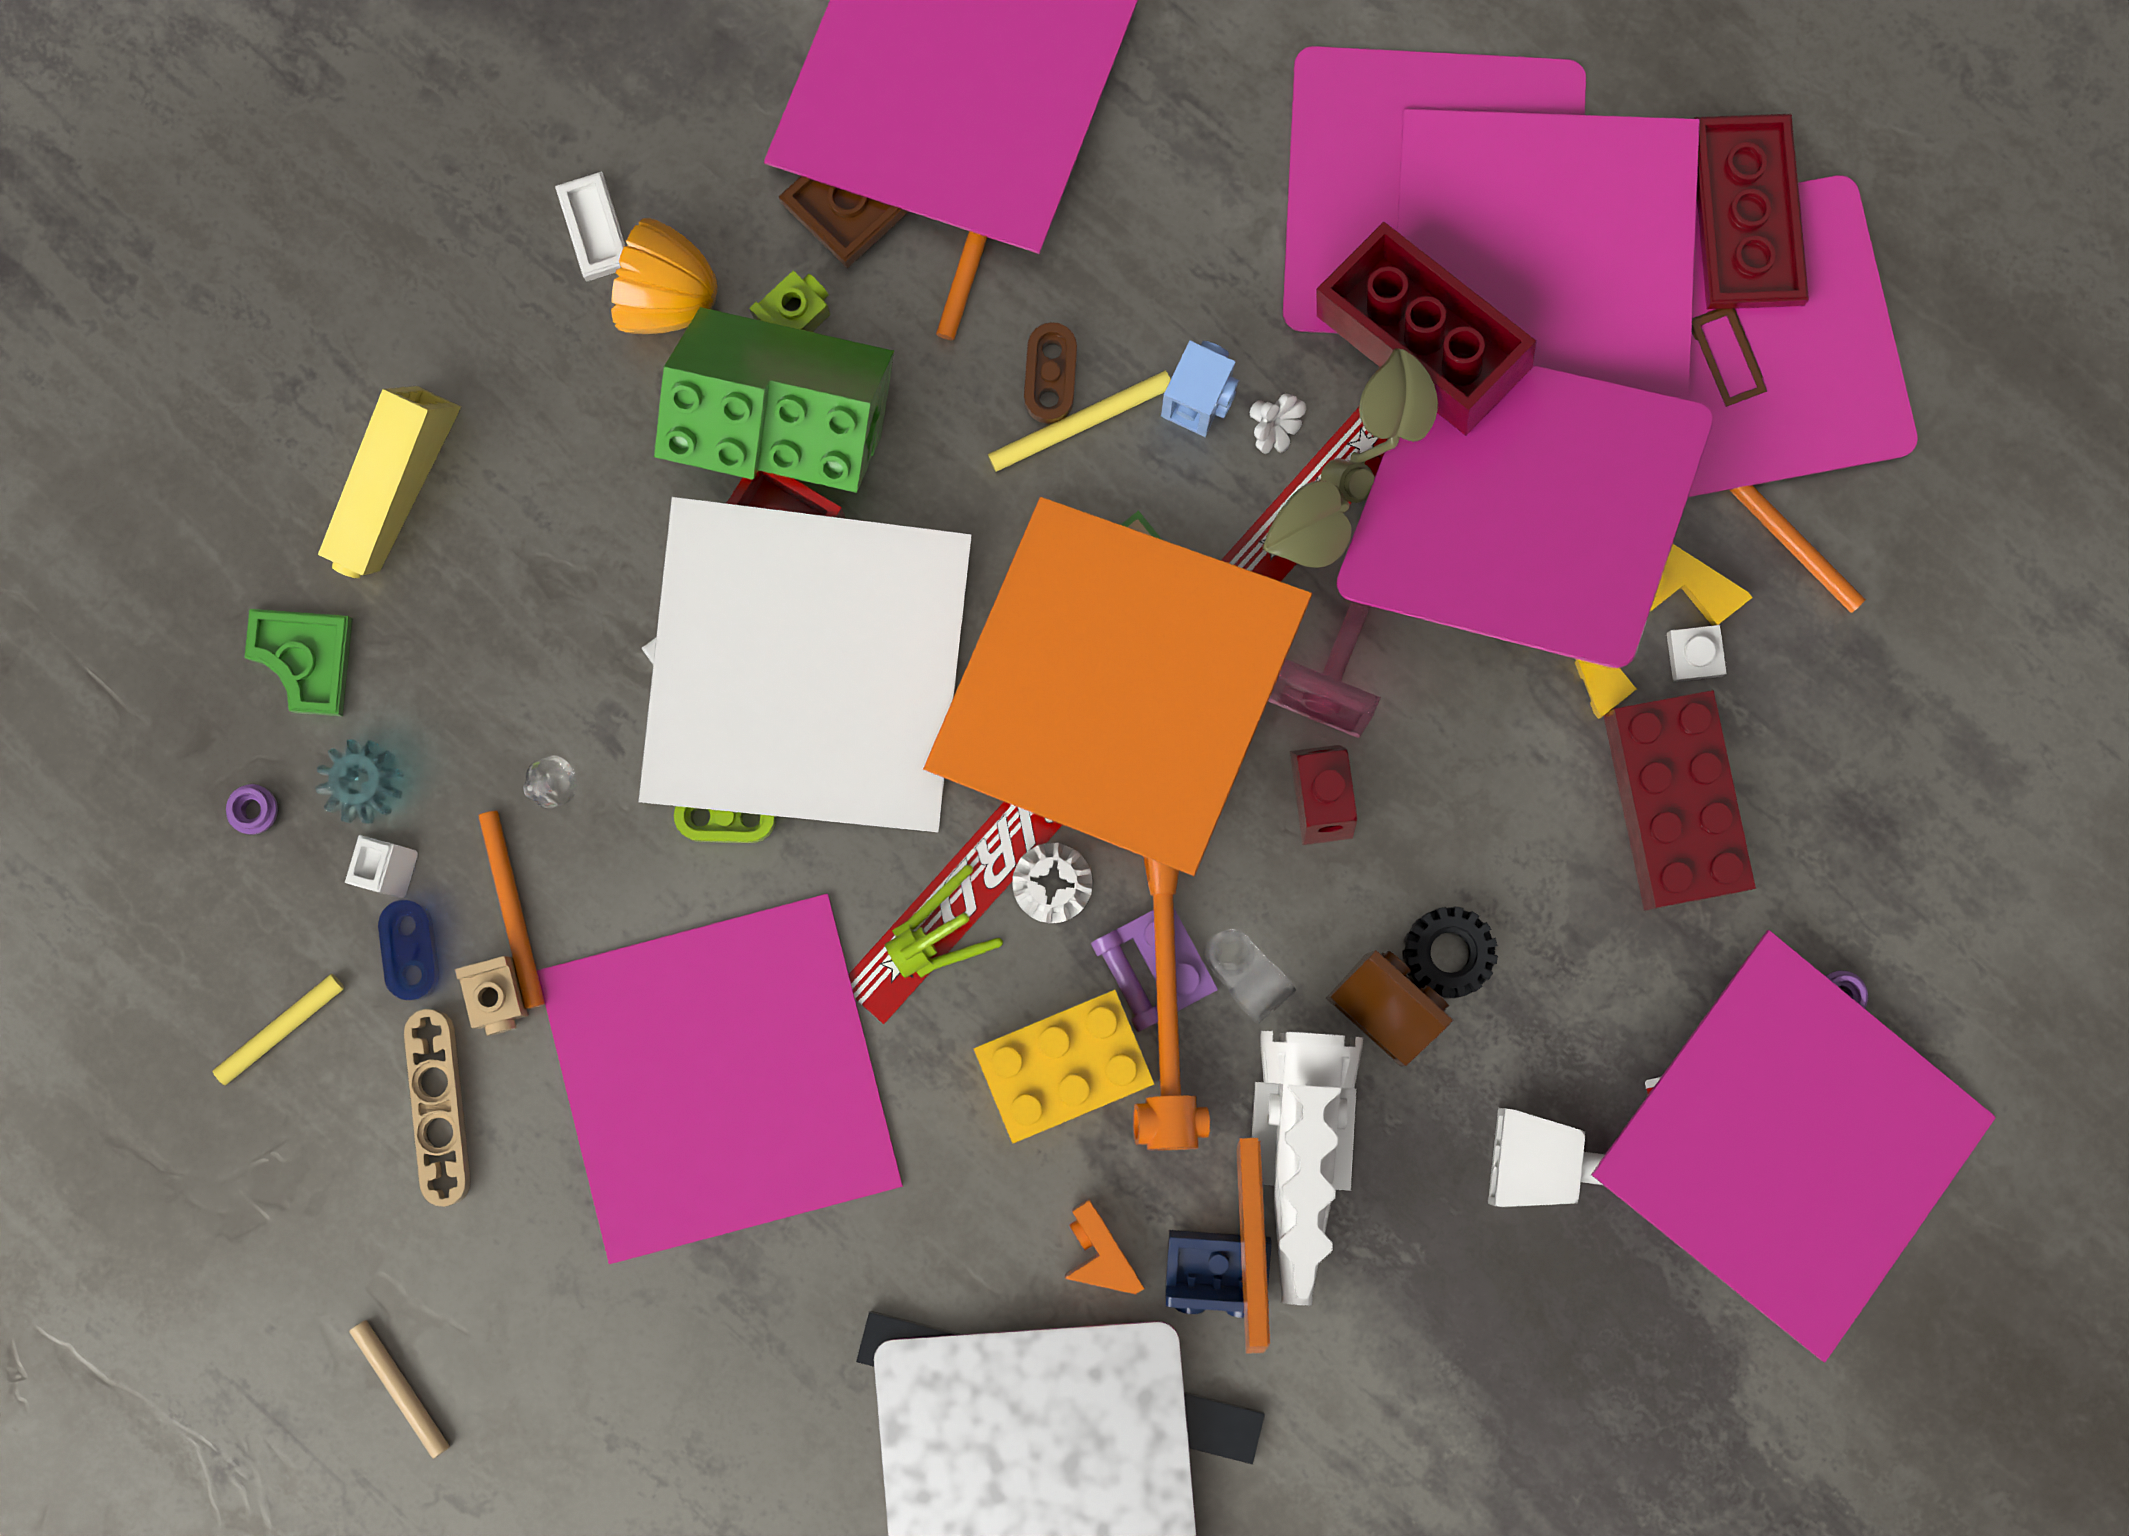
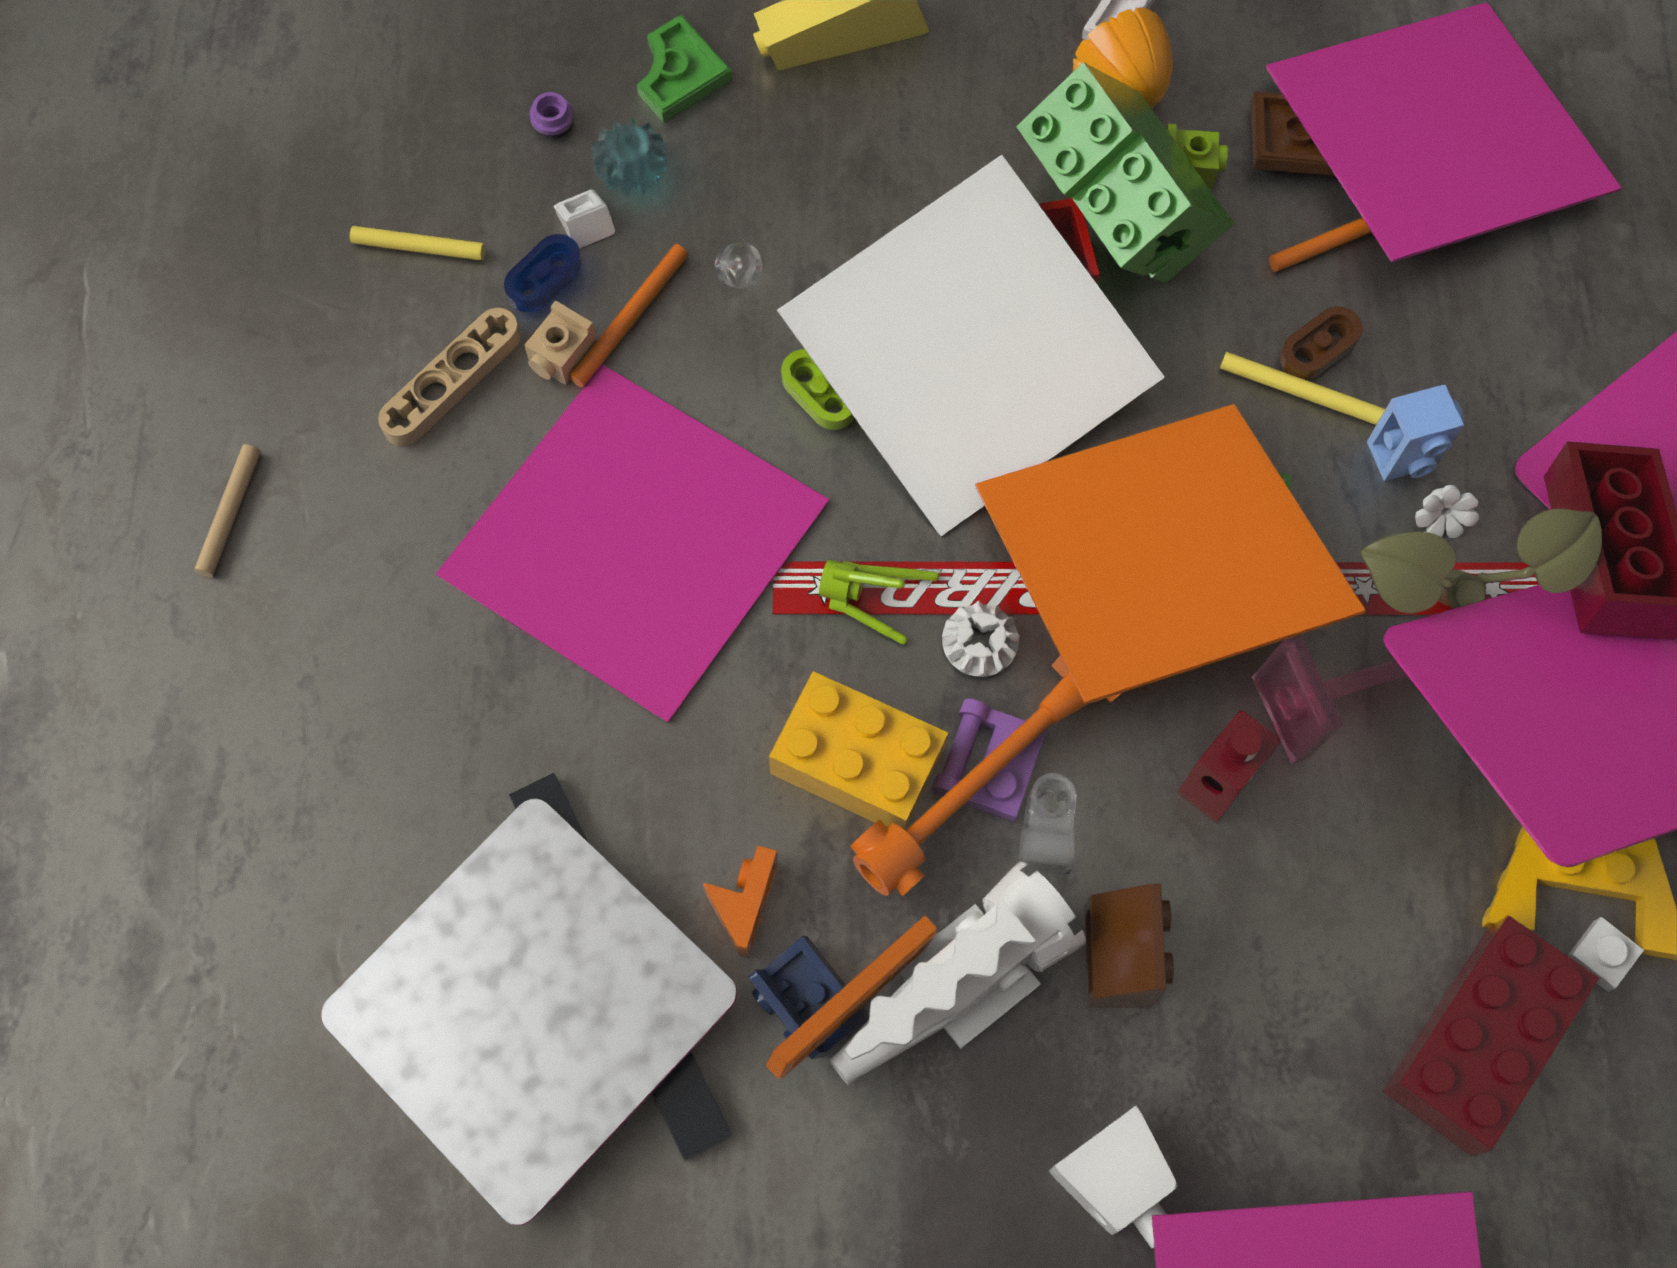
camera: 45 degrees right, 15 degrees down
black tyre [1402,906,1498,998] -> none

